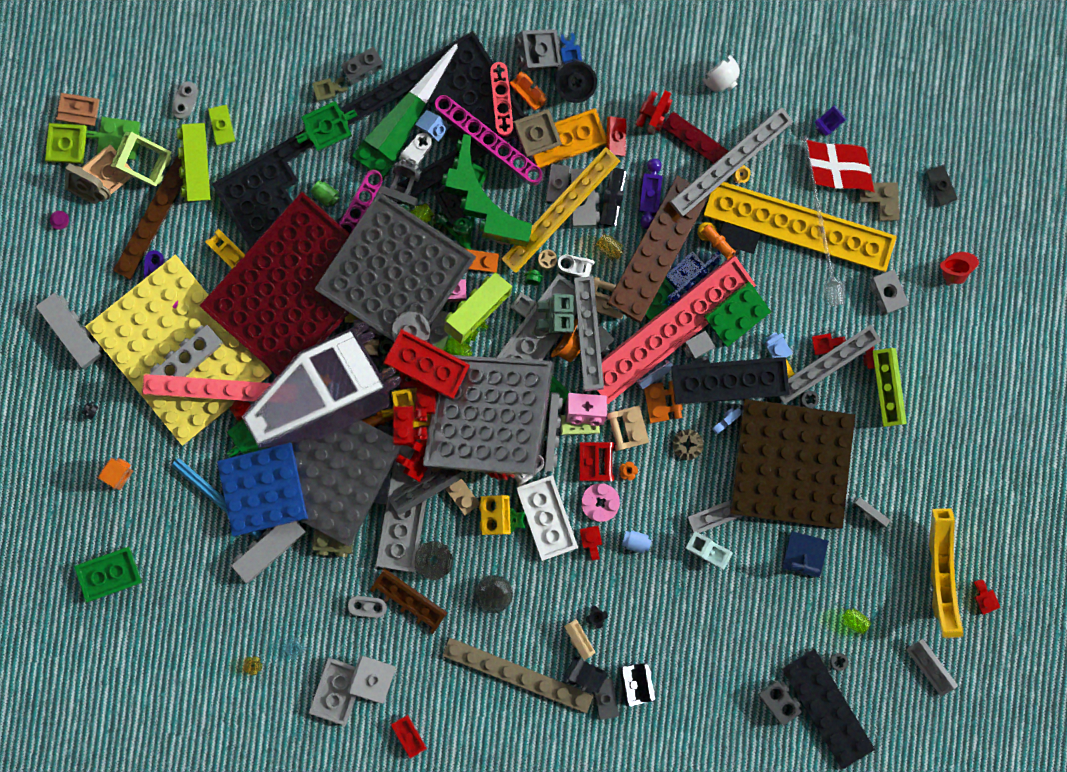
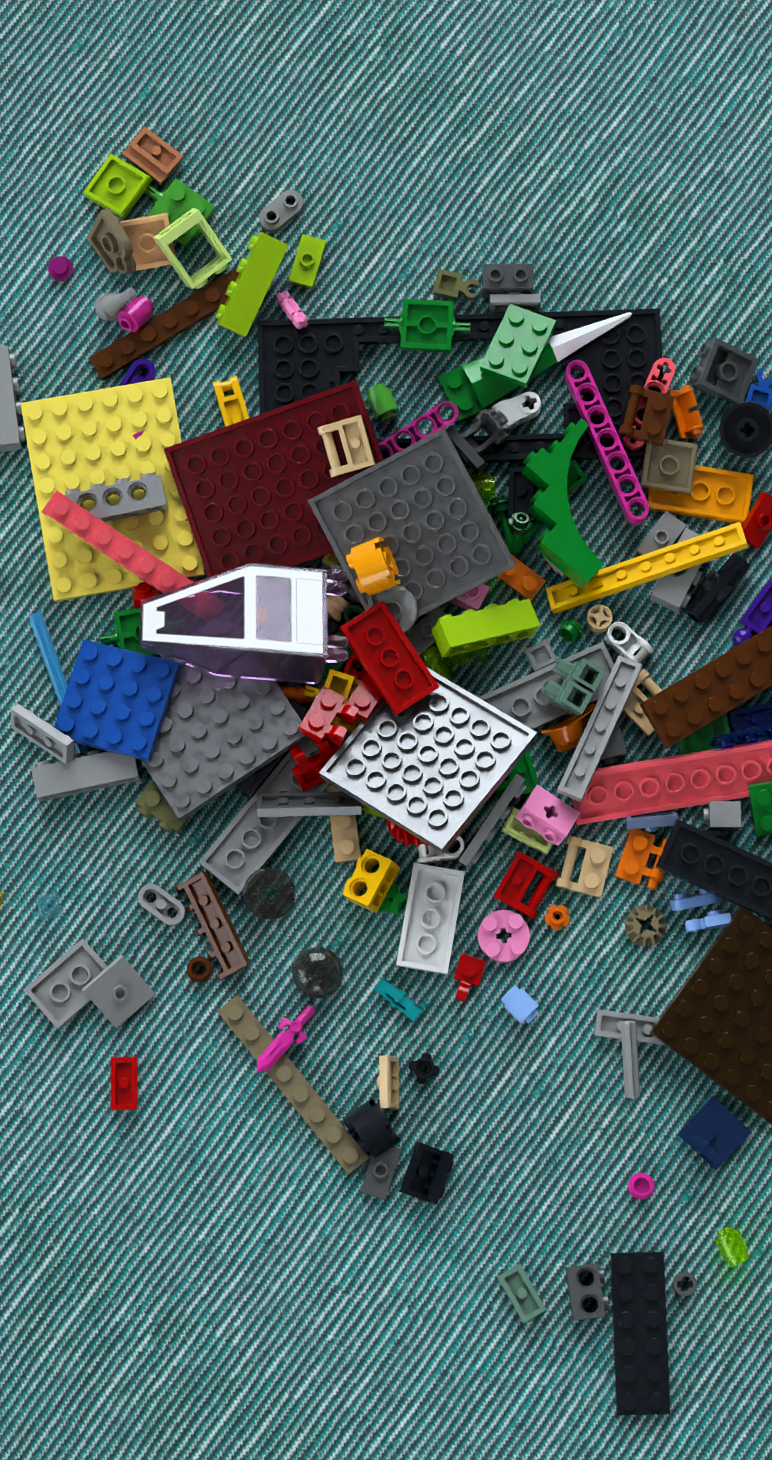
camera: 35 degrees right, 5 degrees down
light blue brick [415,110,450,142] -> none
clear yellow brick [595,233,624,261] -> none
light aqua brick [686,531,733,570] -> none
none -> light grey plate [11,704,74,765]
none -> light grey piece [95,288,136,321]
none -> dark pink brick [118,296,154,332]
none -> reddish brown plate [187,956,213,983]
none -> dark pink sword [257,1005,316,1073]
none -> bright pink axle [276,291,308,329]
none -> tan plate [317,415,375,478]
none -> light orange brick [346,536,400,596]
none -> teal pin [373,976,424,1022]
none -> plate [480,304,557,388]
none -> light grey plate [489,292,541,313]
none -> sand green plate [497,1263,547,1323]
none -> reddish brown plate [618,385,675,446]
none -> light grey axle [621,1021,640,1099]
none -> dark pink plate [628,1173,655,1199]
none -> medium blue plate [669,888,722,911]

